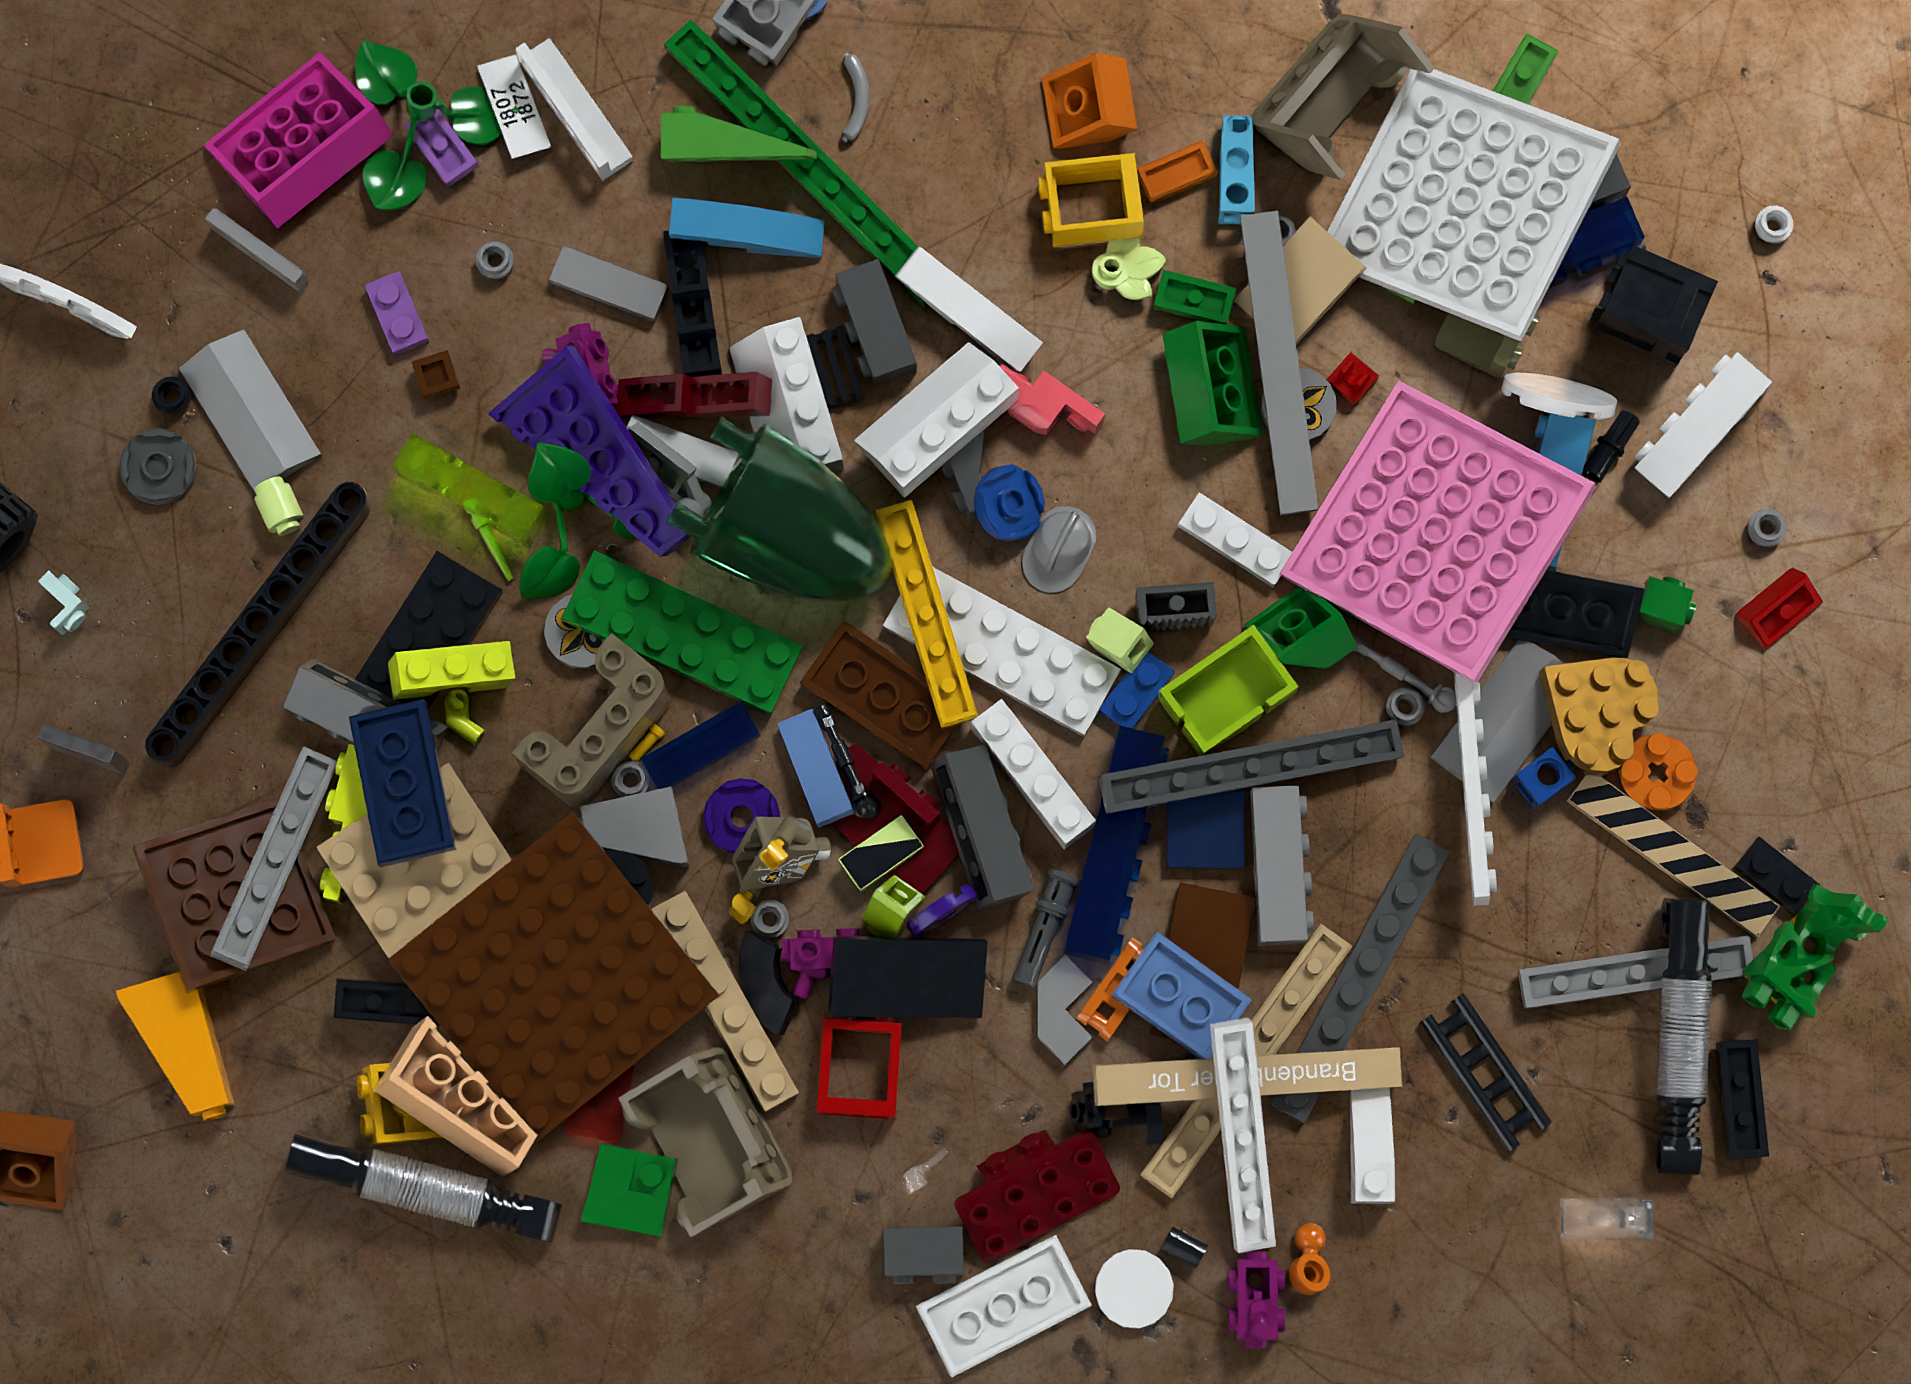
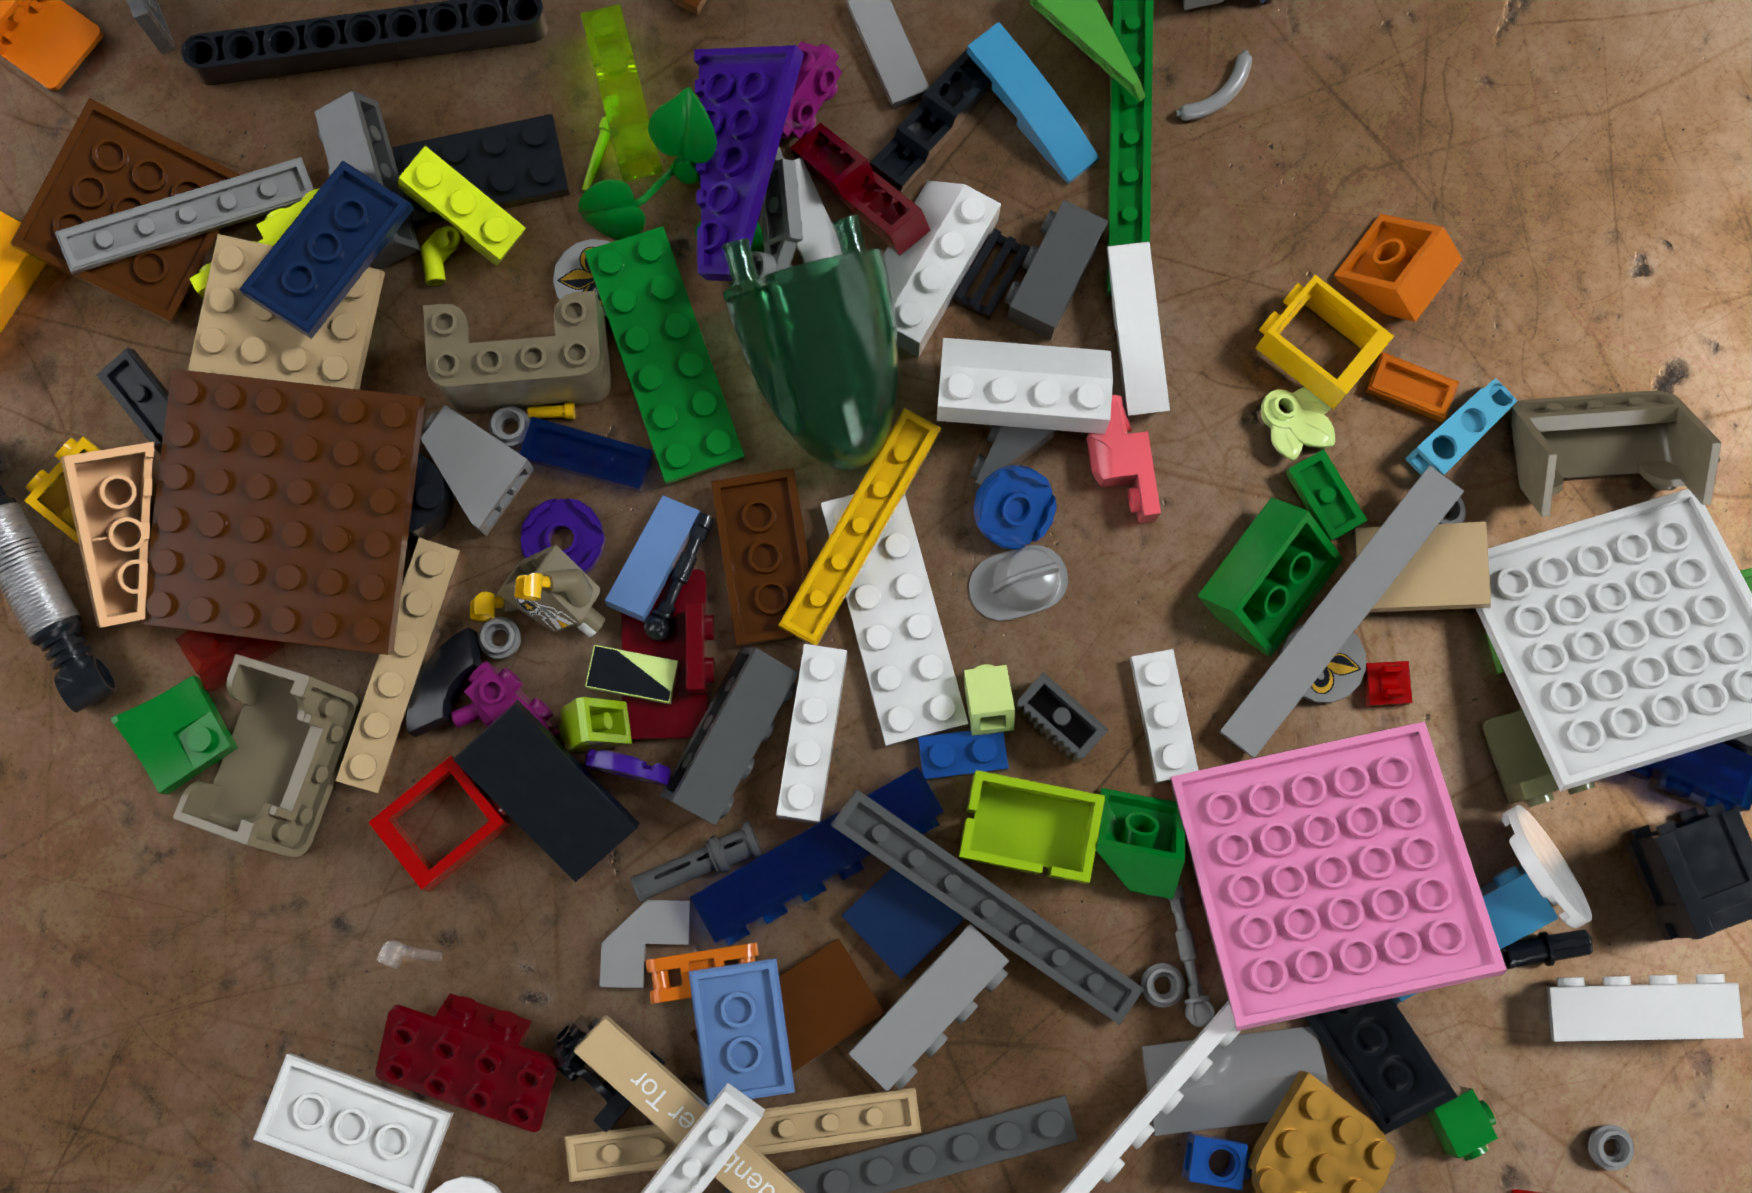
camera: 45 degrees right, 0 degrees up
dark grey brick [884,1227,964,1285] -> none

